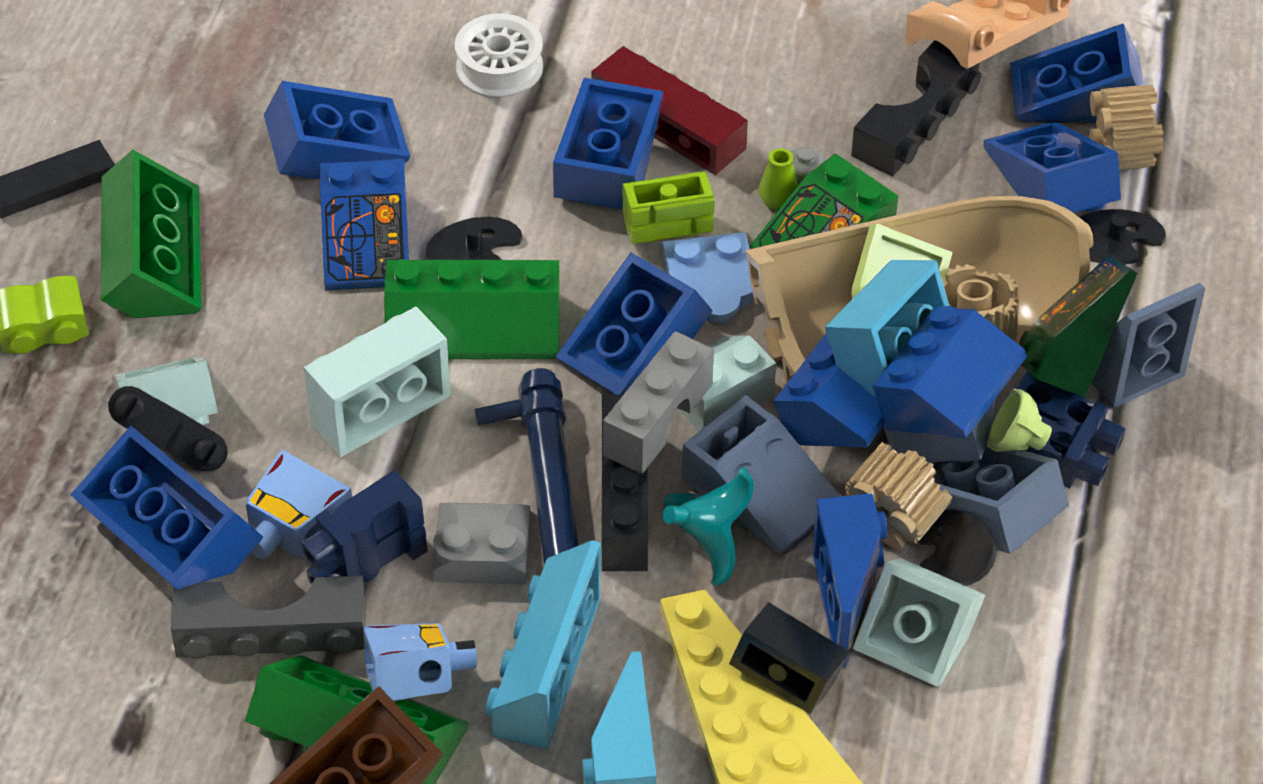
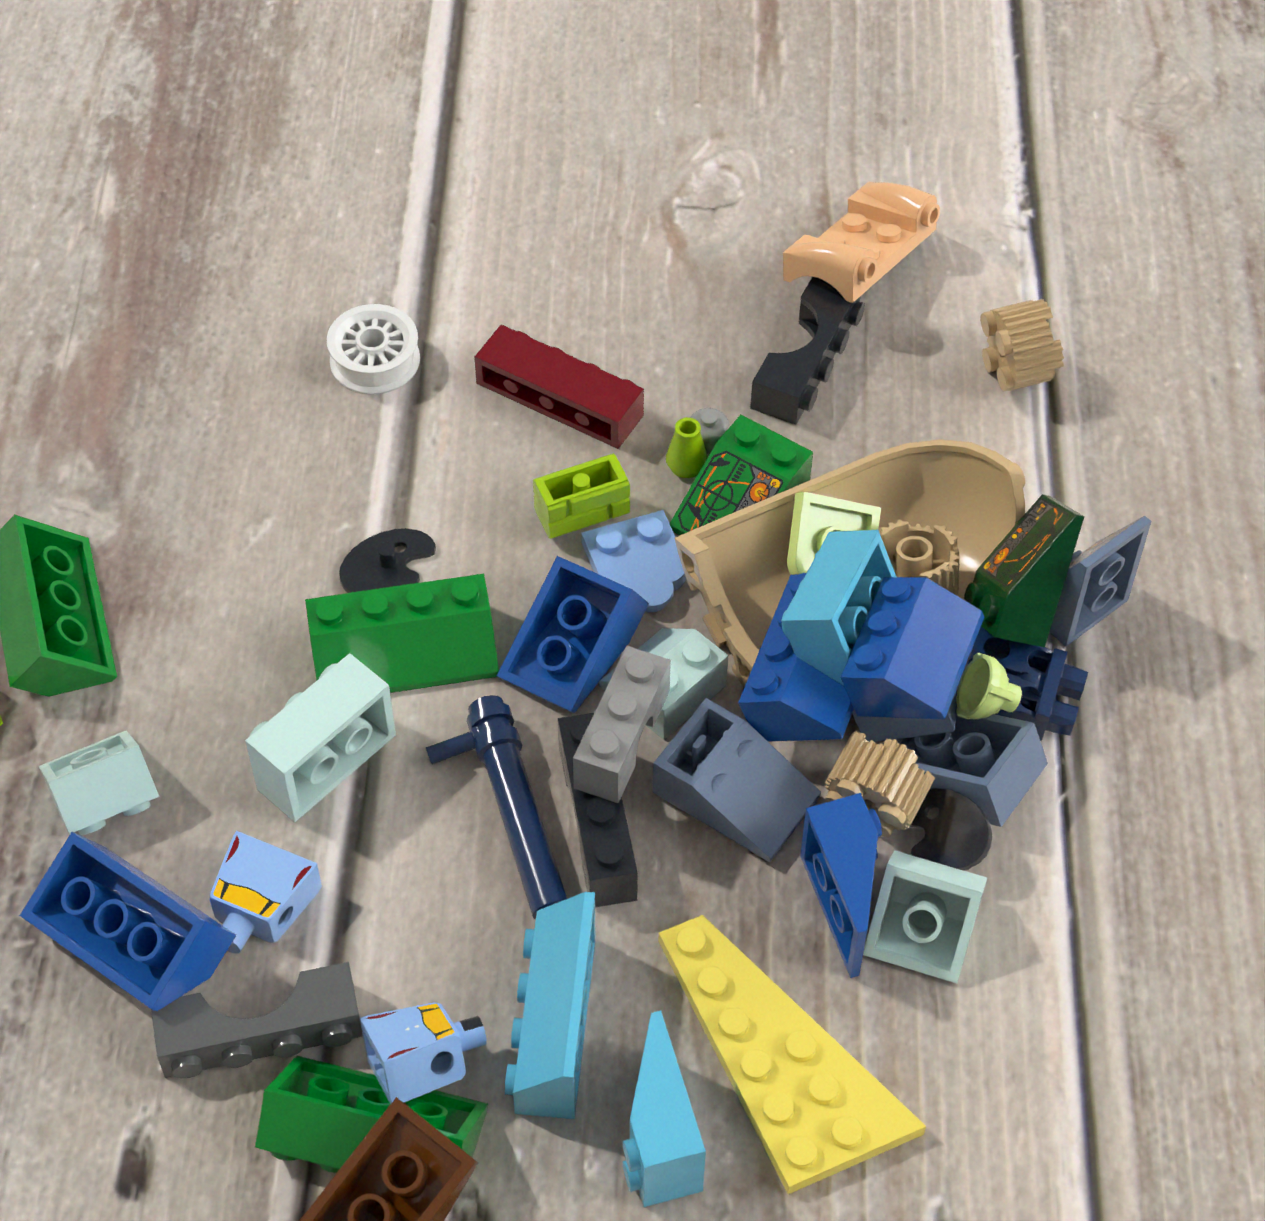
camera: 10 degrees left, 5 degrees up
black piece [108,386,228,471] -> none
blue slope [264,81,410,179] -> none
dark blue hips [301,470,428,585] -> none
blue slope [320,159,409,290] -> none
light grey slope [432,502,530,584] -> none
blue slope [553,78,663,210] -> none
teal piece [663,467,754,586] -> none
black brick [729,602,850,714] -> none
blue slope [983,121,1121,213] -> none
blue slope [1010,23,1144,122] -> none
black piece [1079,209,1166,265] -> none

